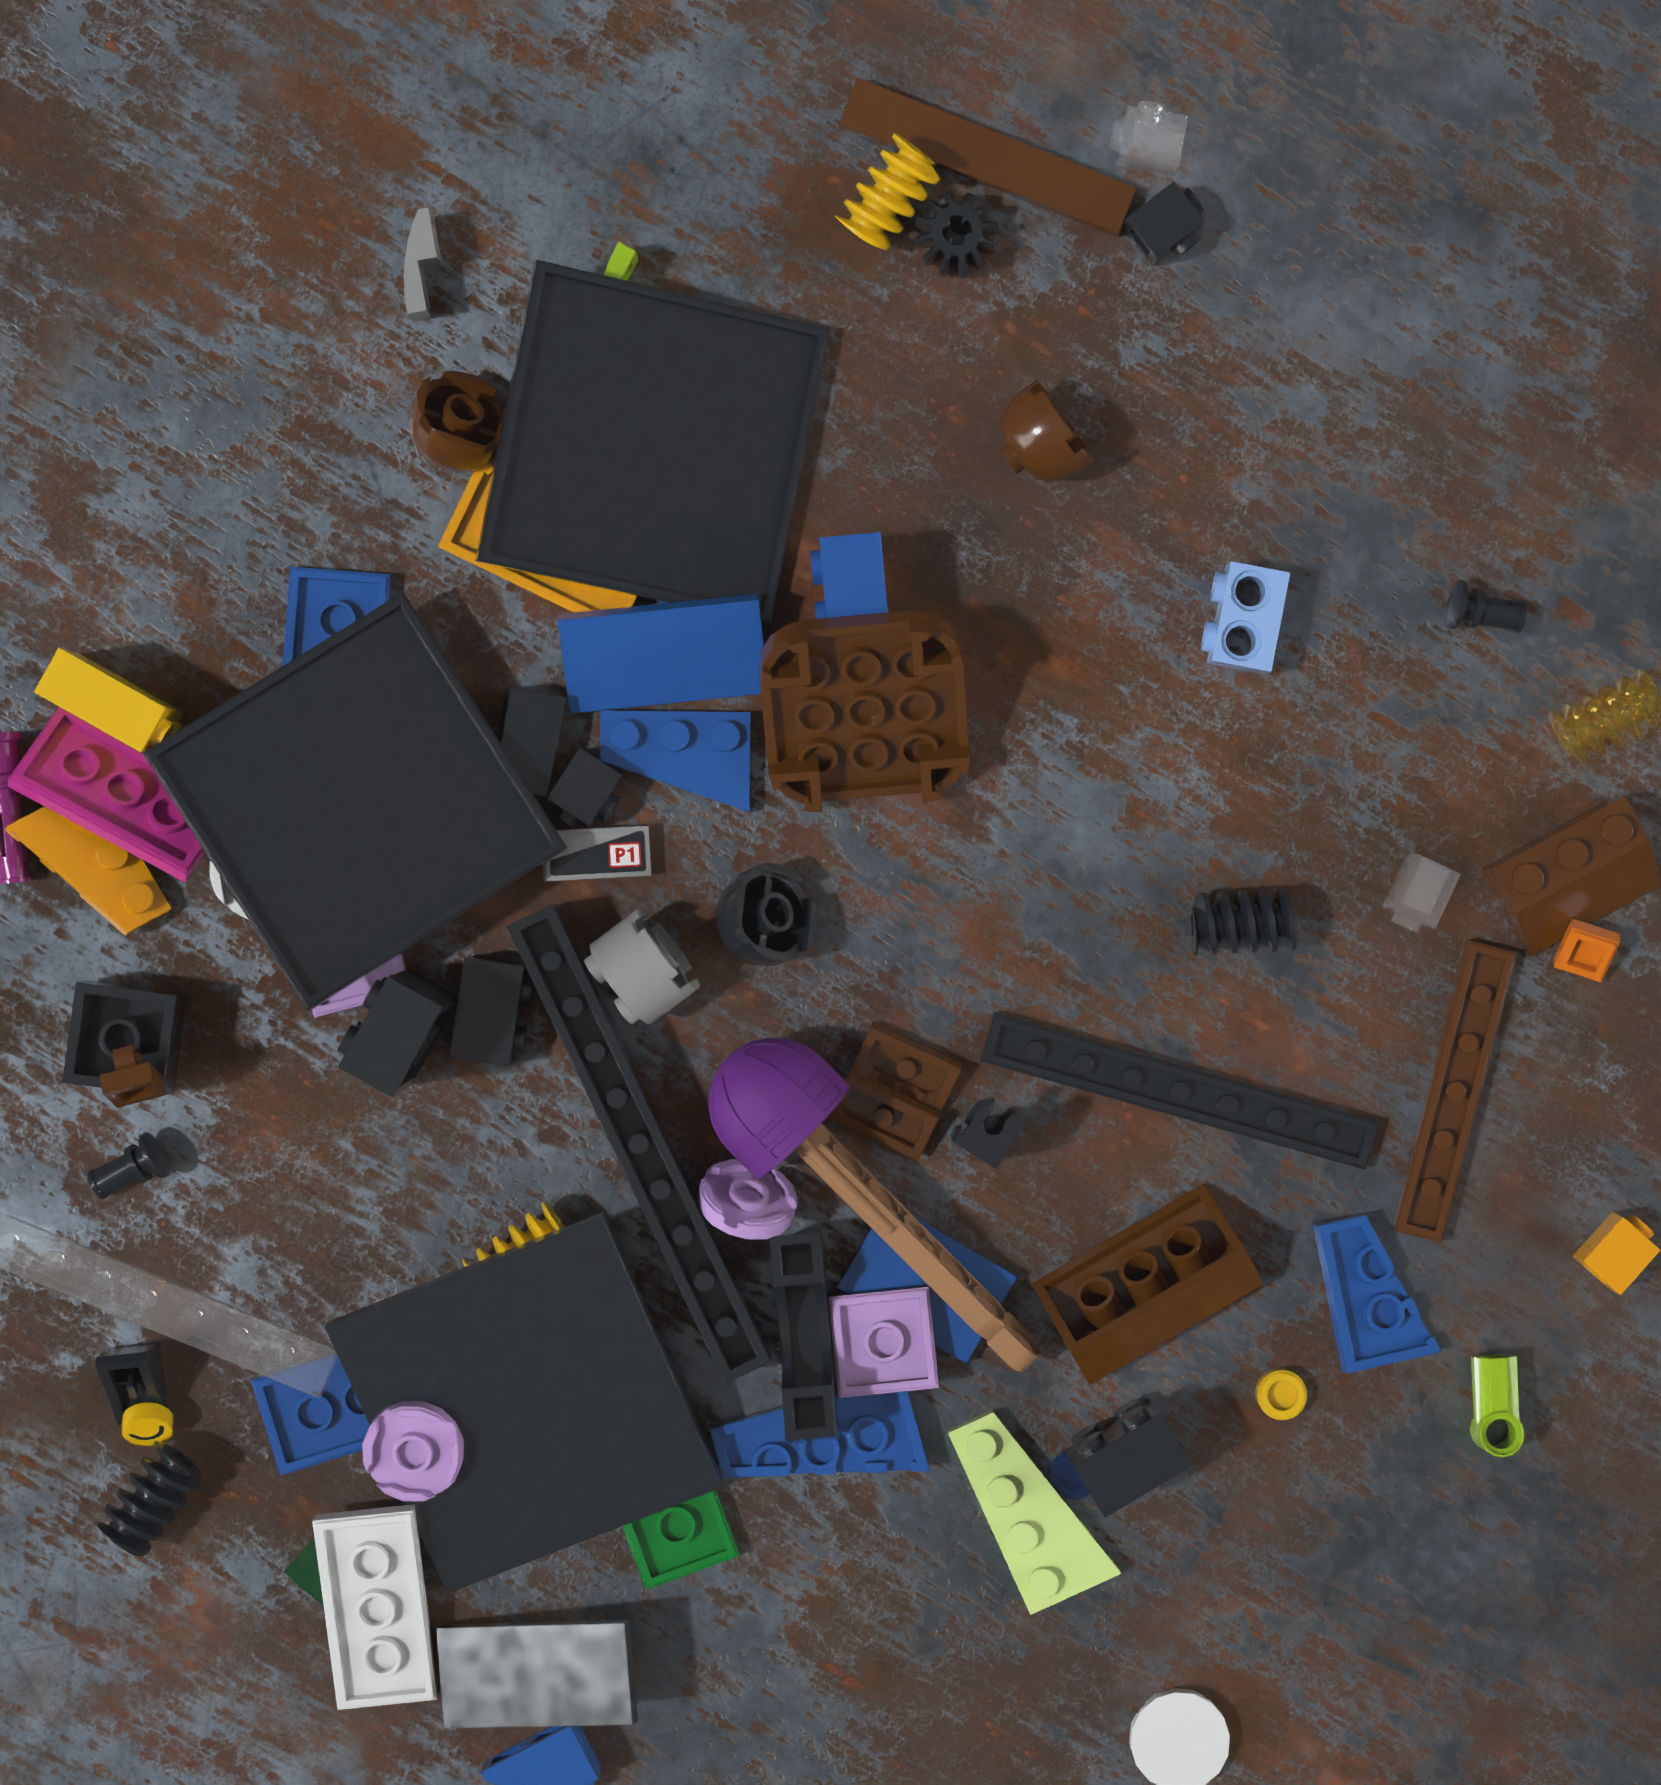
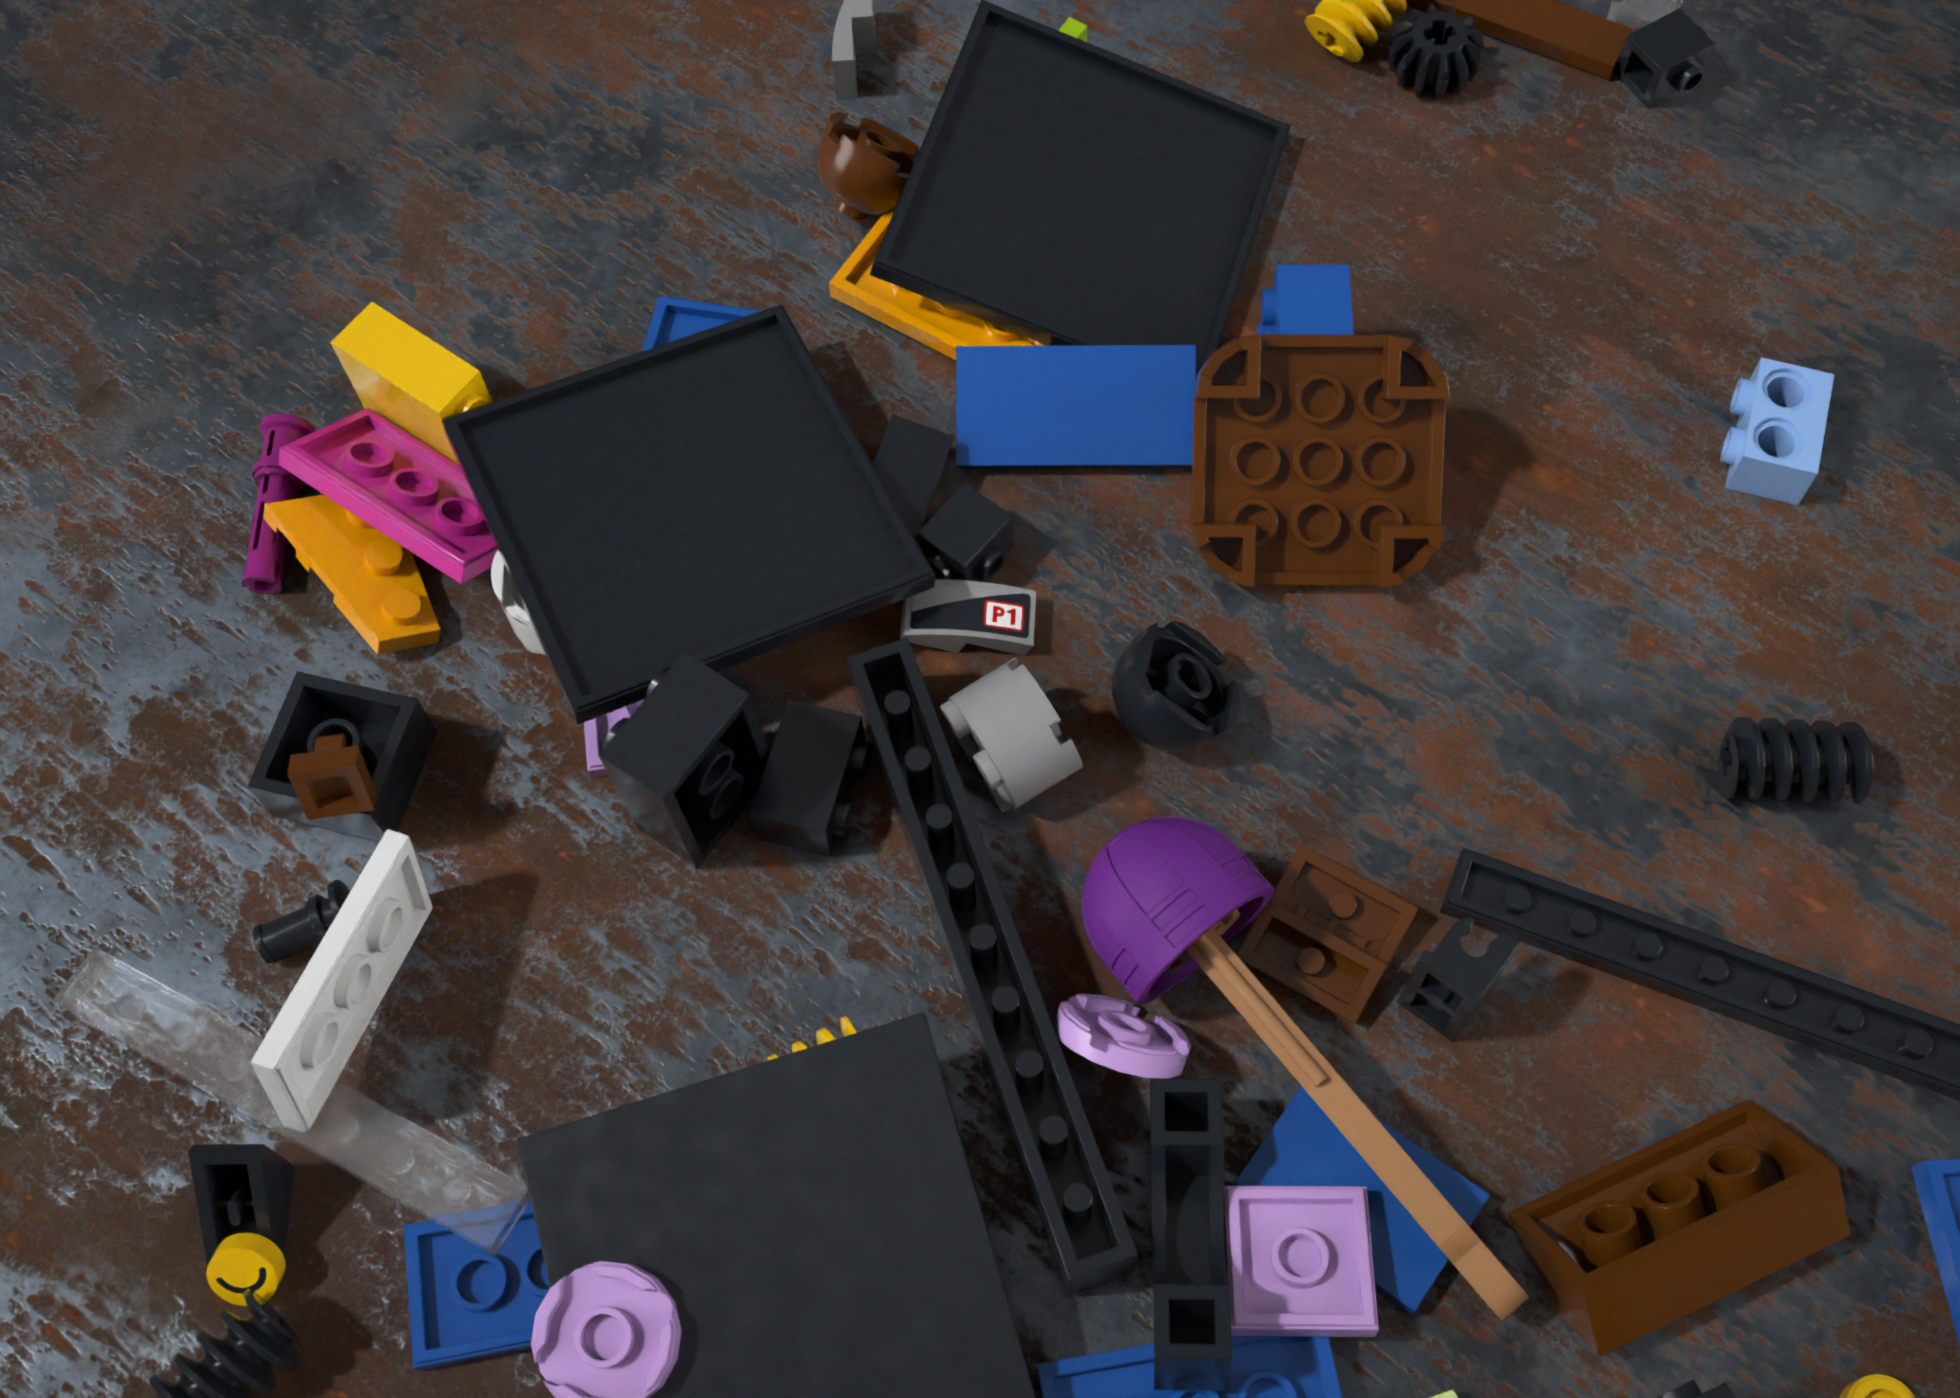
camera: 10 degrees right, 25 degrees down
blue wing [600,710,751,812] -> none
reddish brown cylinder [1000,379,1095,482] -> none
none -> white tile [250,829,433,1133]

